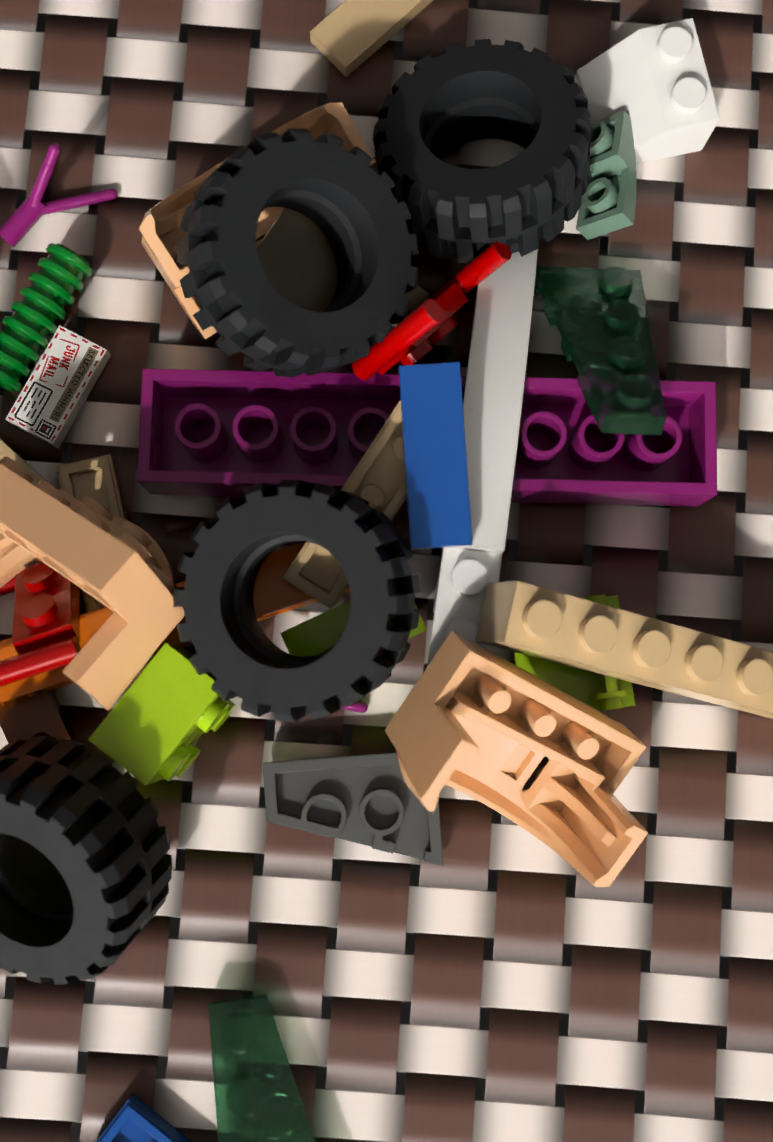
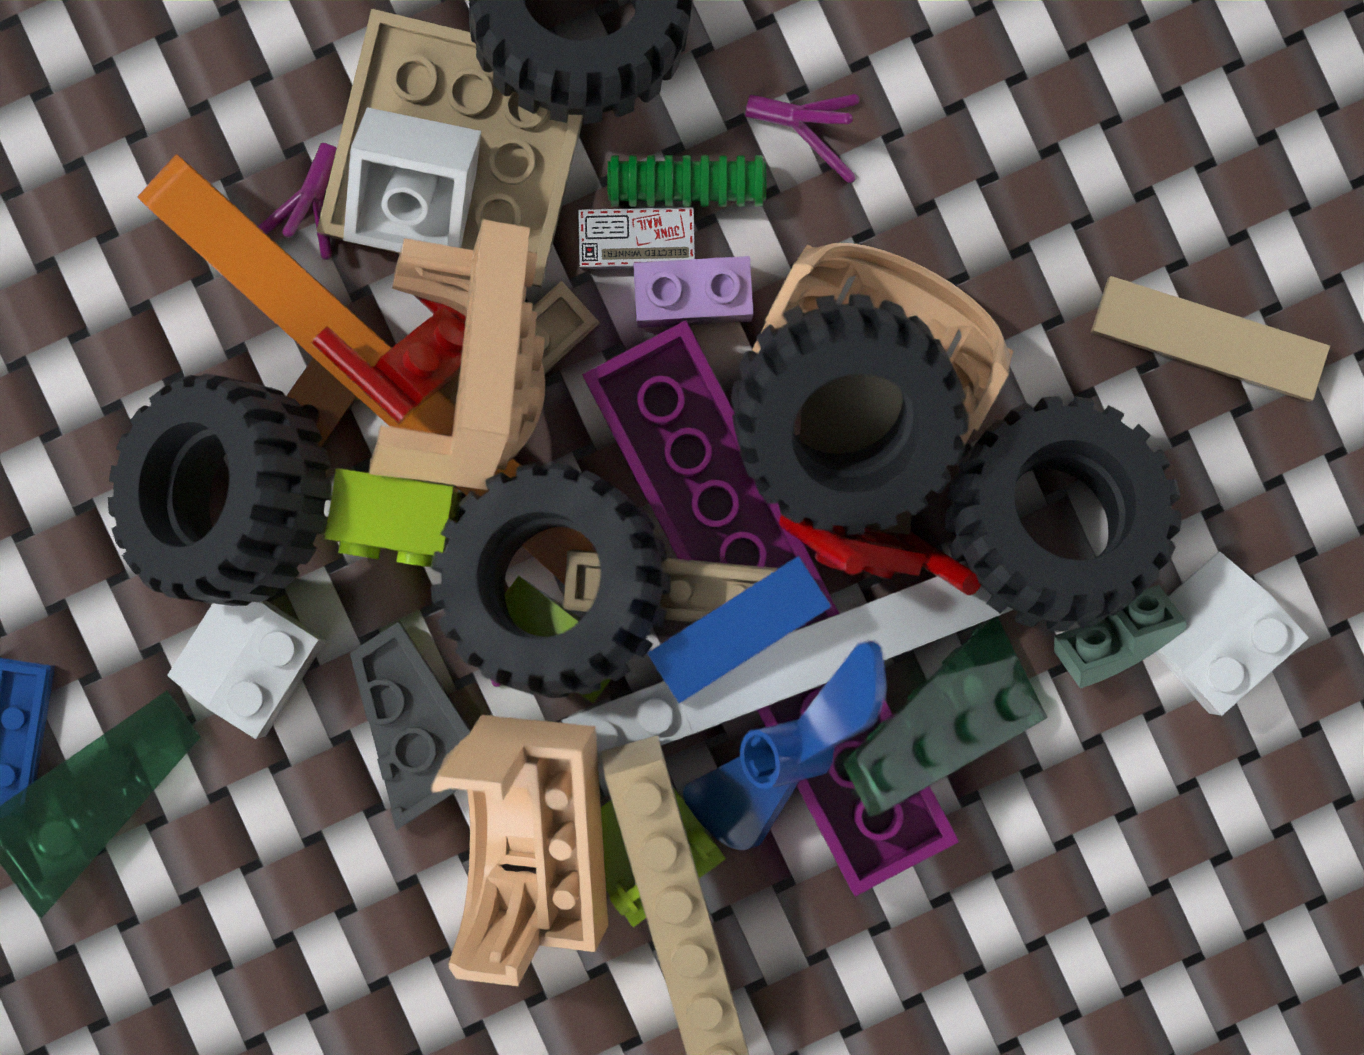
camera: 65 degrees right, 5 degrees up
none -> white slope [167,600,327,739]
none -> lavender brick [633,256,753,328]
none -> blue piece [683,640,885,850]

